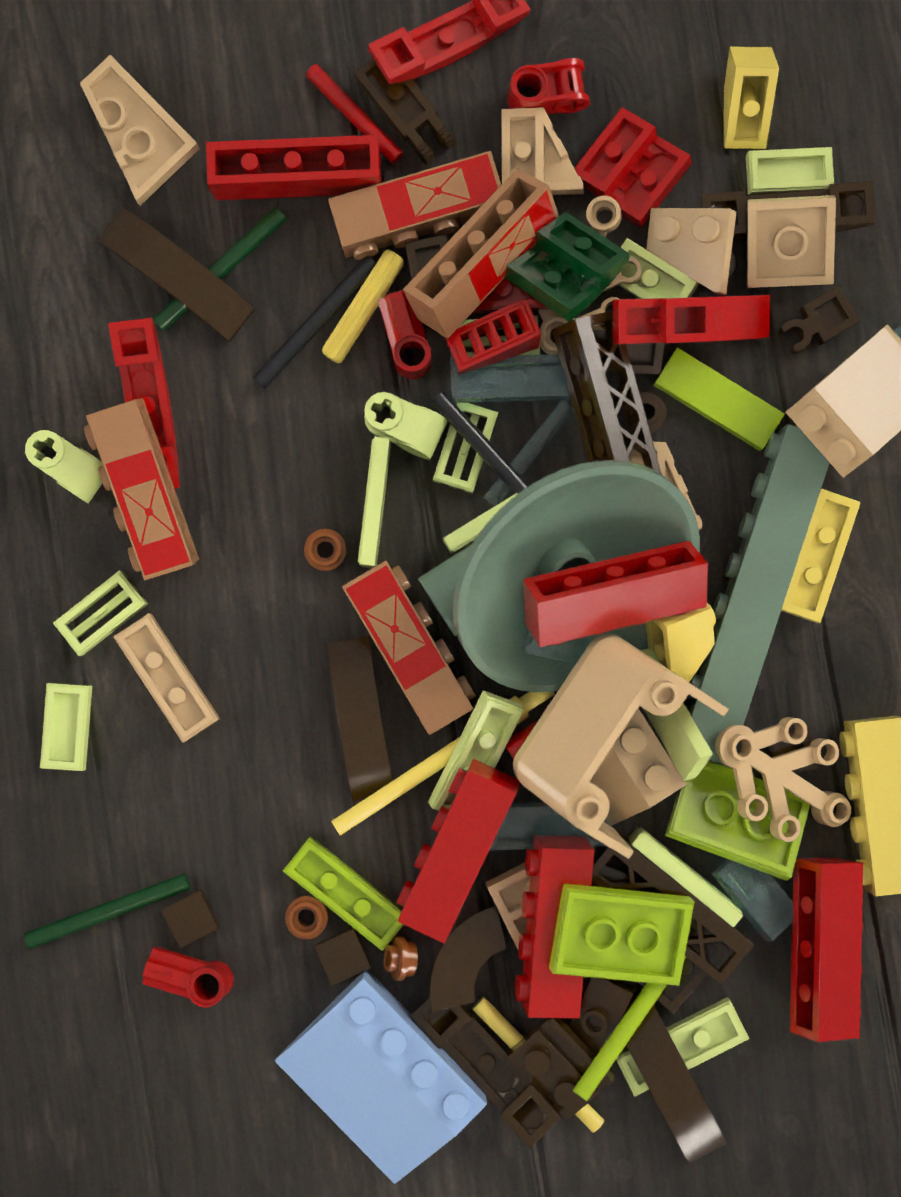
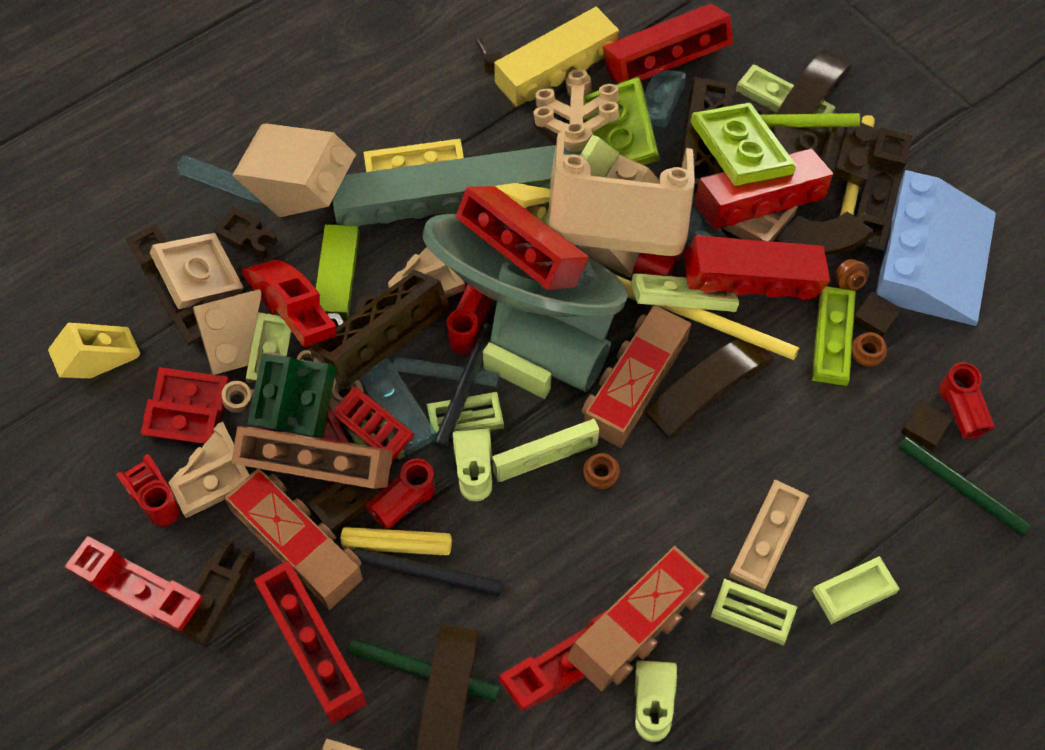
camera: 120 degrees left, 25 degrees down
red bar [306,64,404,165] -> none
yellowish green tile [628,826,743,927] -> none
yellowish green tile [746,147,834,196] -> none

